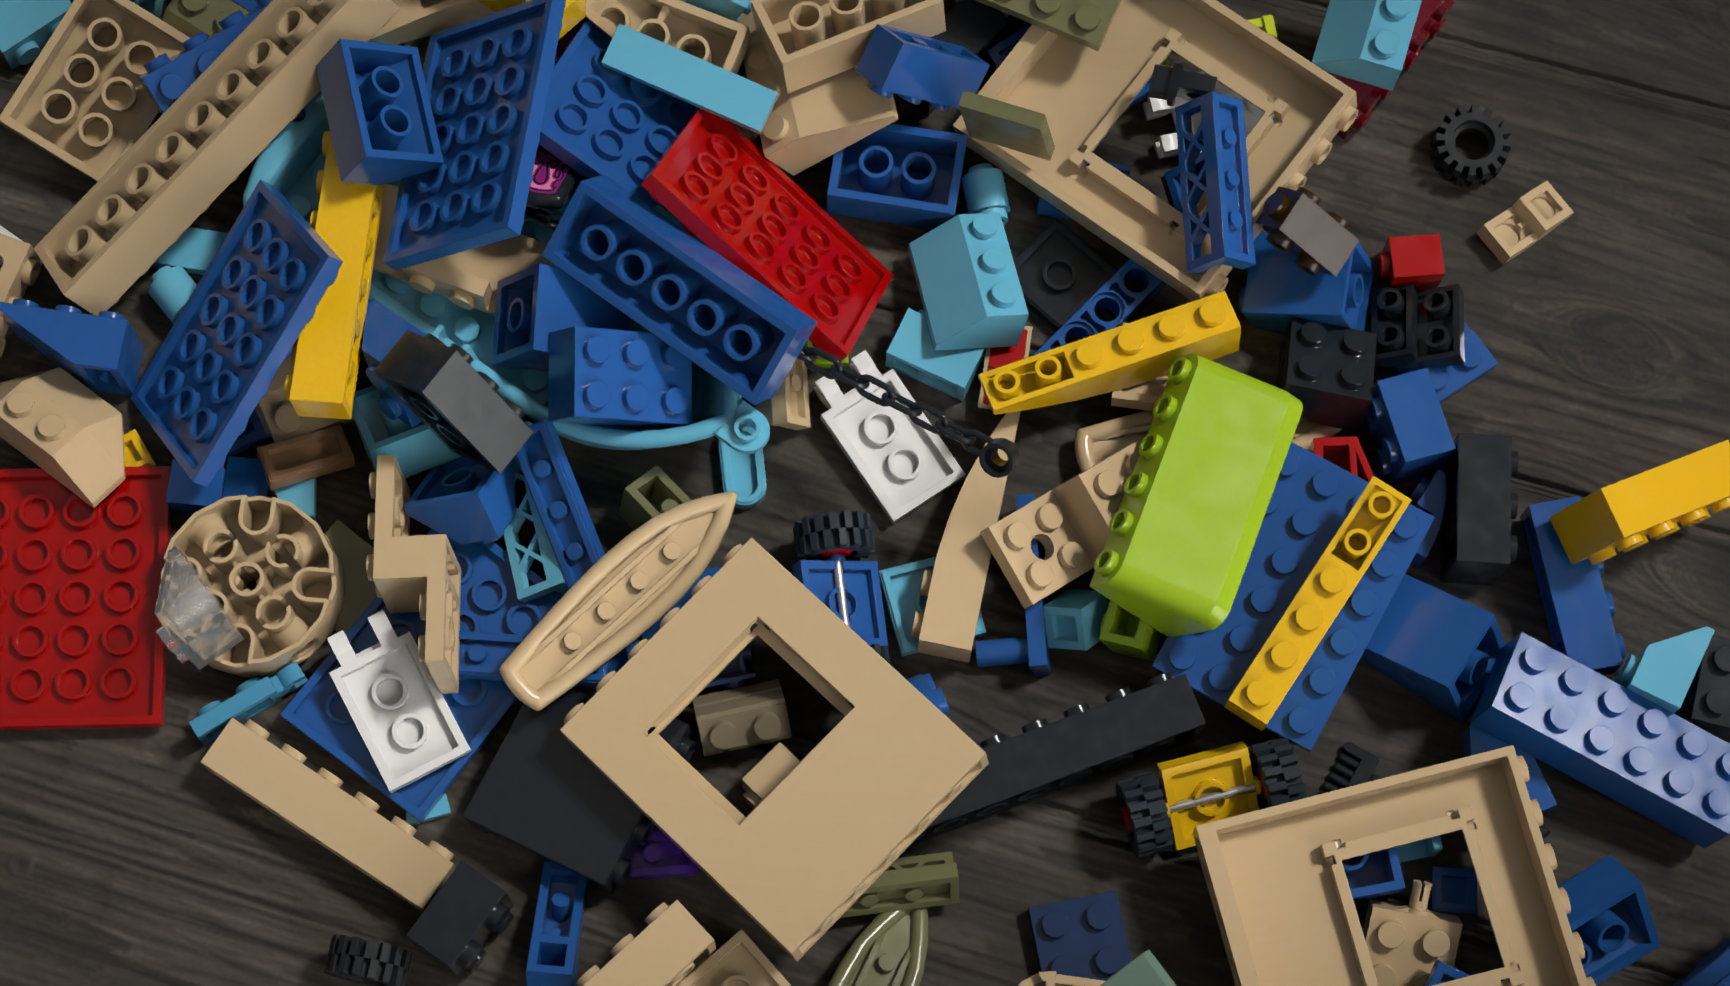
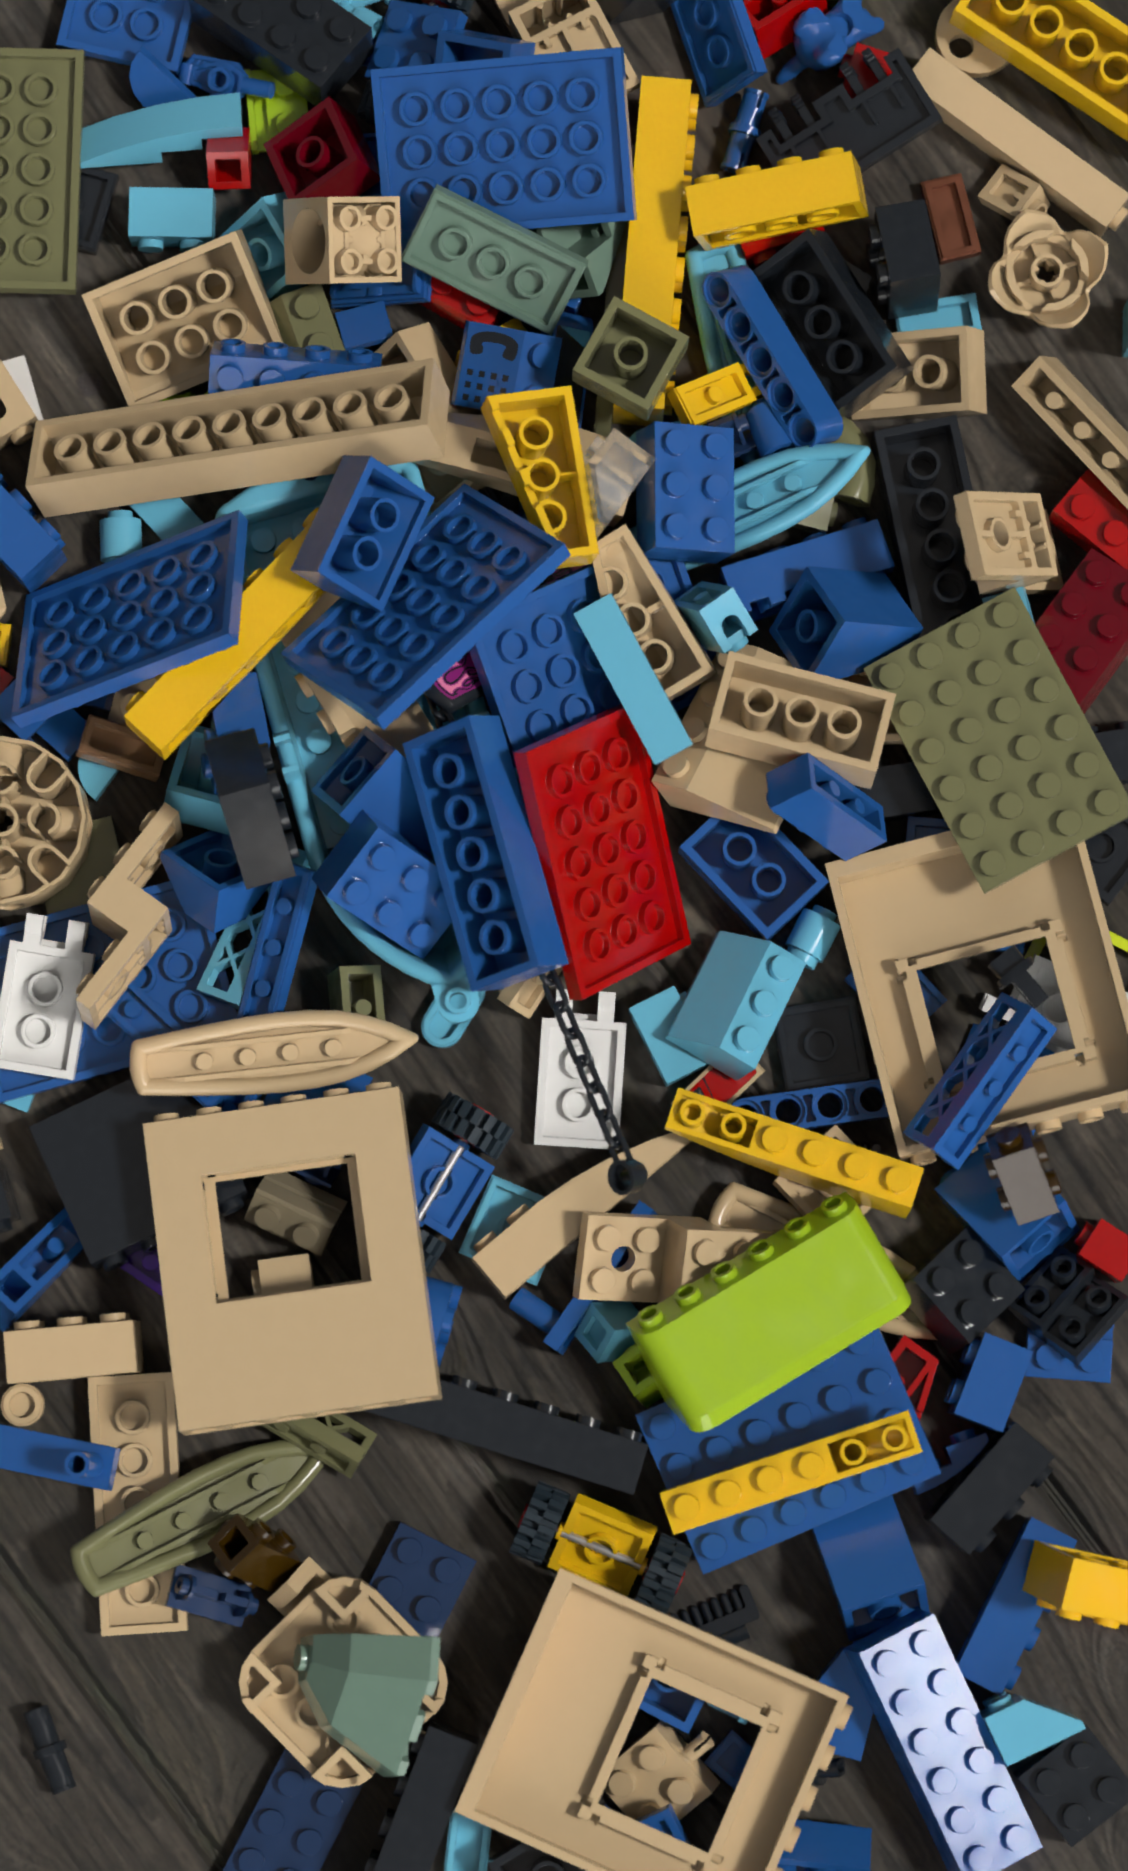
camera: 40 degrees right, 10 degrees up
olive tile [958,91,1055,161] -> none

